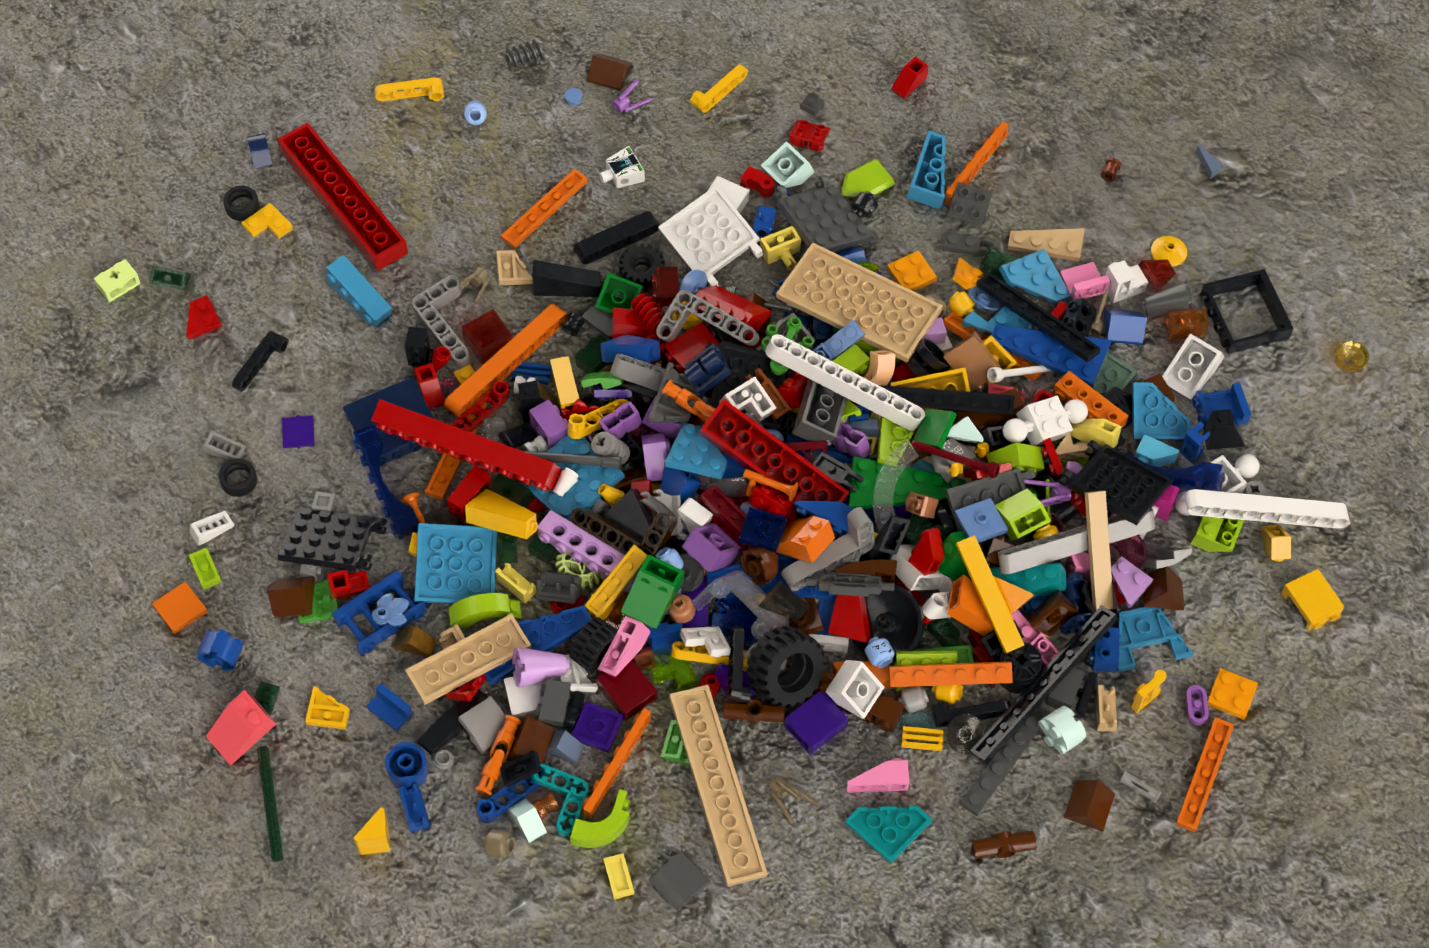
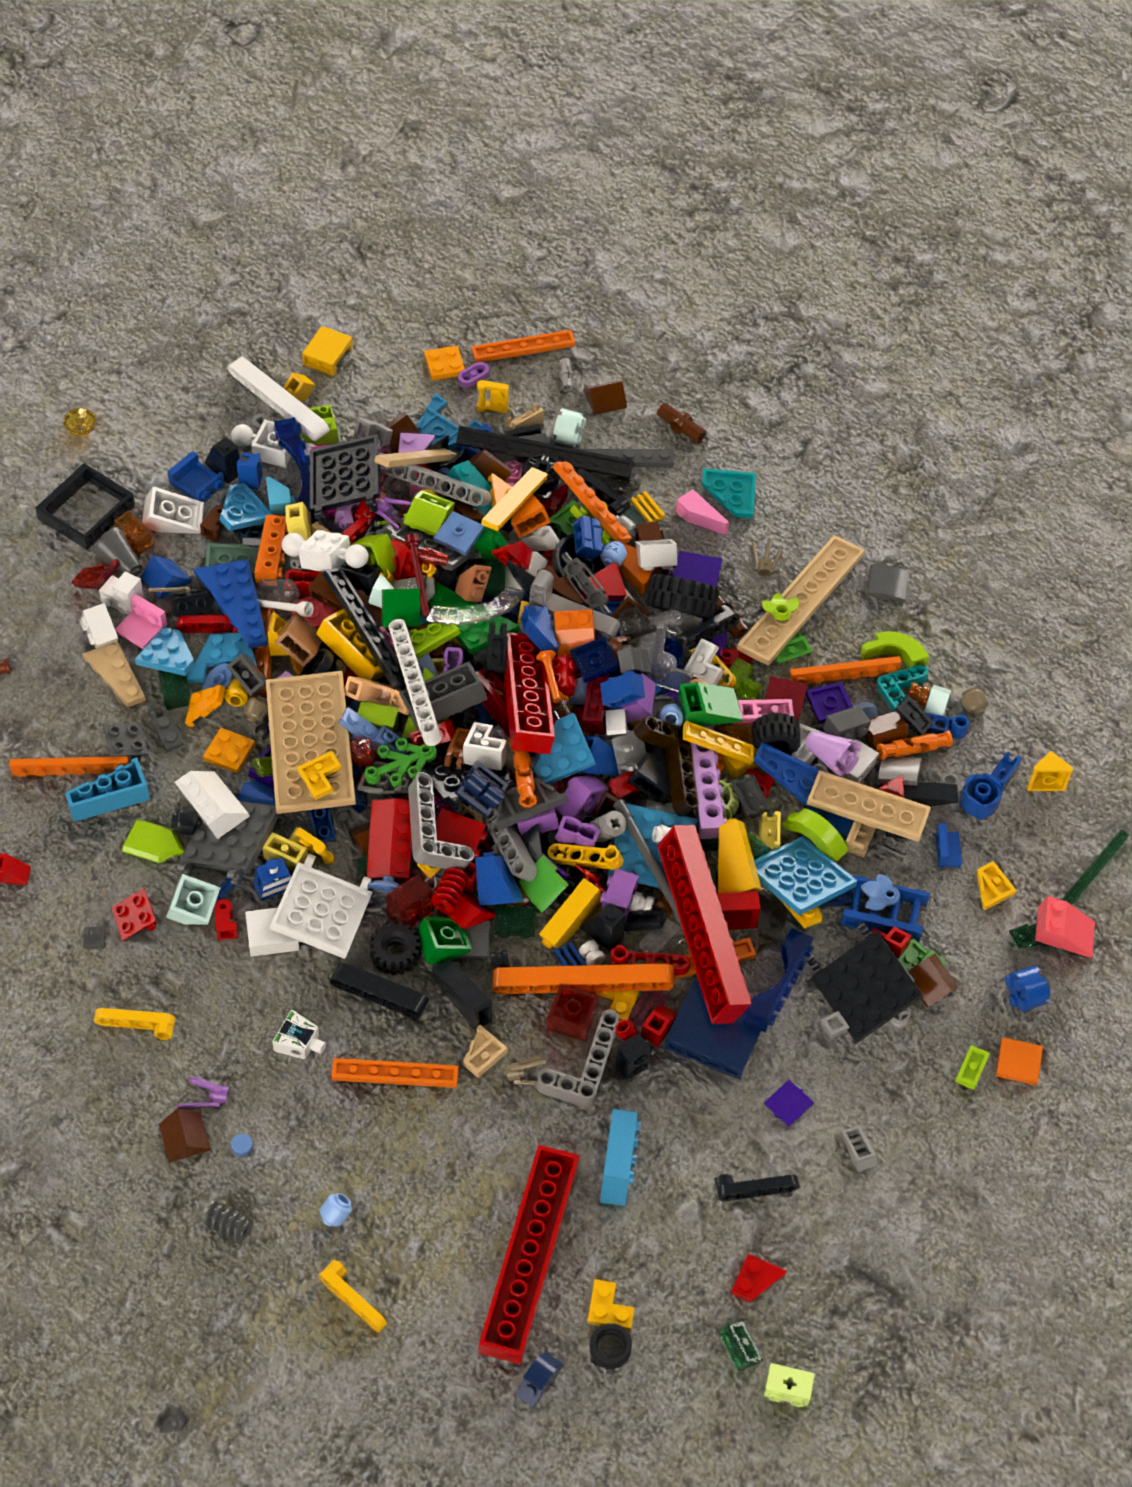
camera: 130 degrees left, 5 degrees down
white slope [190,511,234,546] -> none
black tyre [219,458,257,497] -> none
pearl gold slope [392,626,437,657] -> none
orange piece [401,492,427,524] -> none
yellow cone [598,484,625,507] -> none
light yellow tile [603,853,634,900] -> none
black plate [976,272,1100,362] -> none
yellow dish [1151,236,1187,267] -> none
none -> white brick [80,603,118,649]
none -> white slope [175,771,250,839]
none -> dark grey brick [227,654,267,696]
none -> yellow plate [295,827,335,865]
none -> yellow plate [296,751,341,801]
none -> clear red head [350,737,377,767]
none -> clear red cone [420,546,449,566]
none -> blue brick [573,516,604,560]
none -> blue brick [600,671,645,709]
none -> dark grey brick [617,645,652,675]
none -> lime plate [762,593,799,621]

